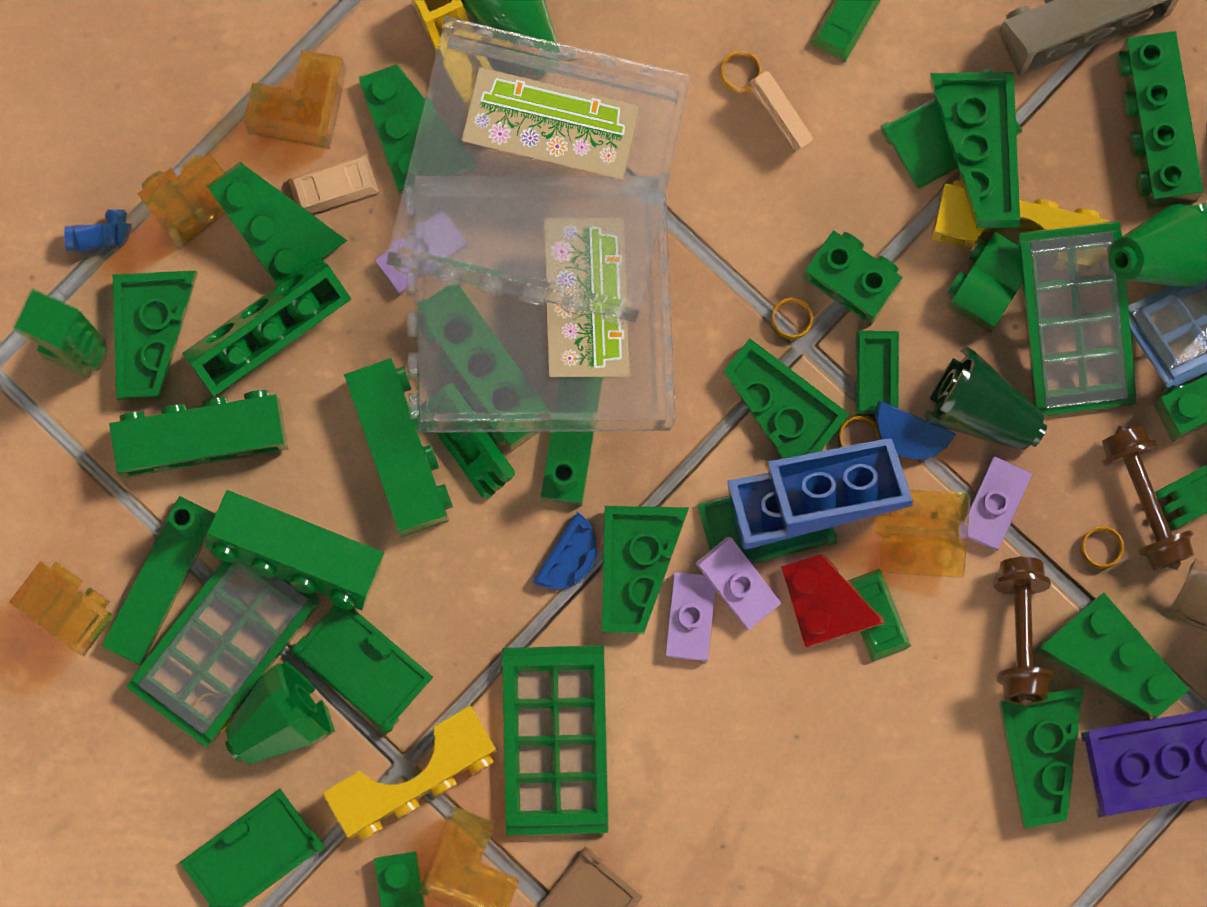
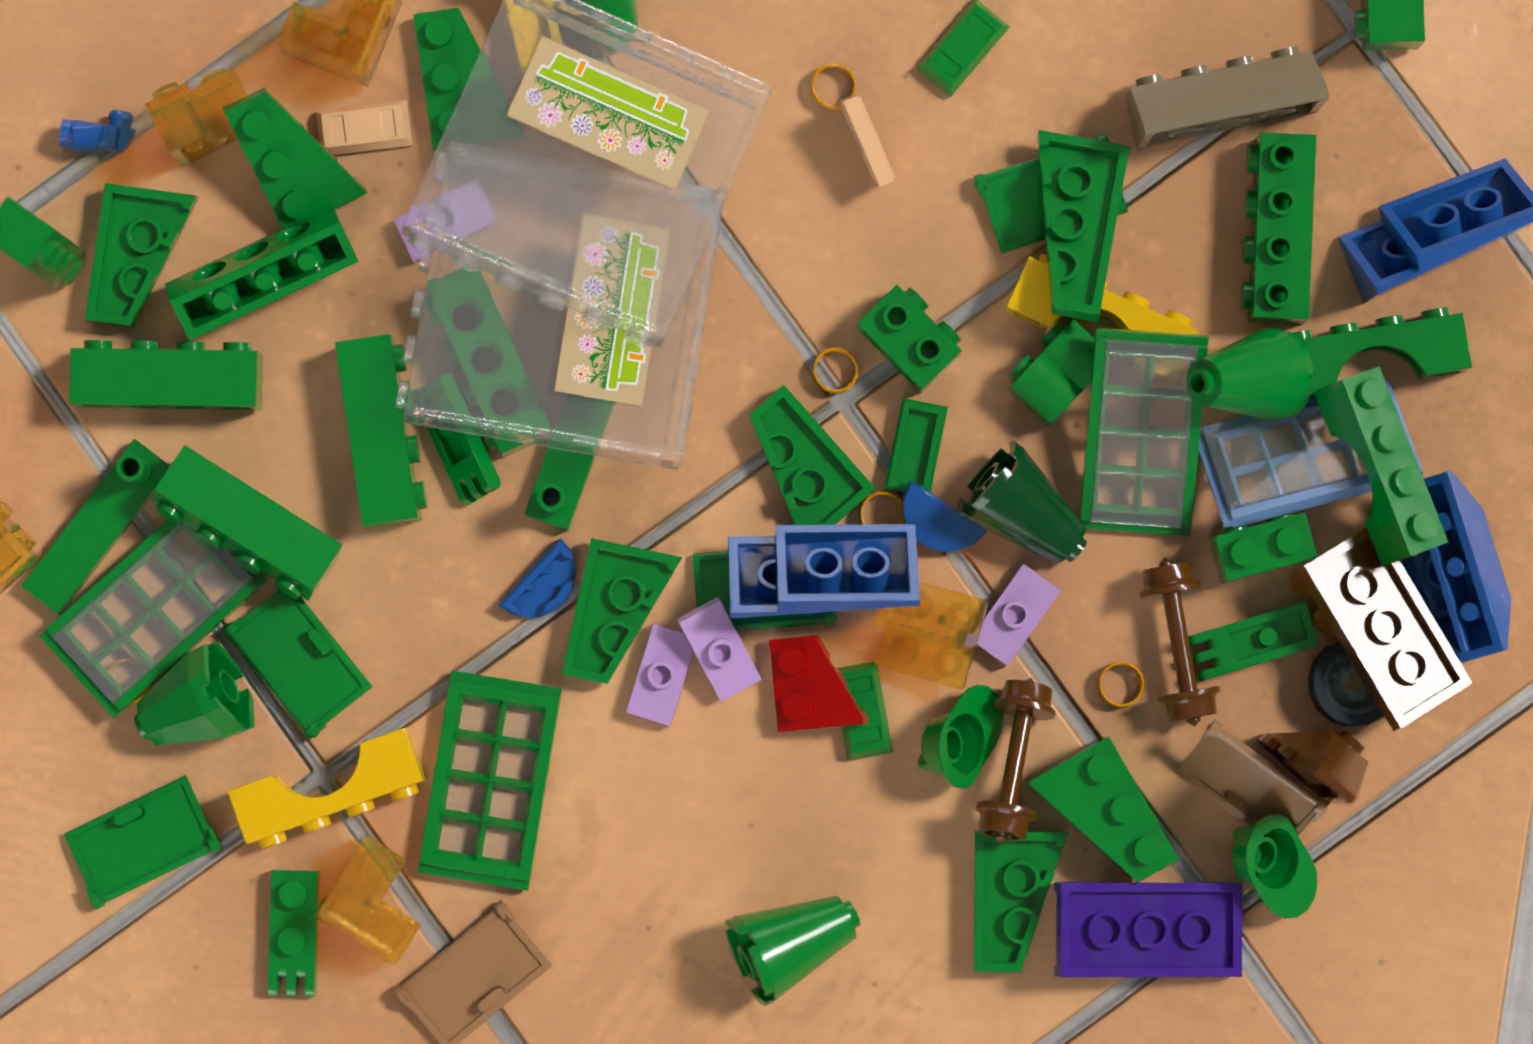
camera: 10 degrees right, 5 degrees up
none -> green cone [725,896,860,1006]
none -> green piece [918,684,1004,789]

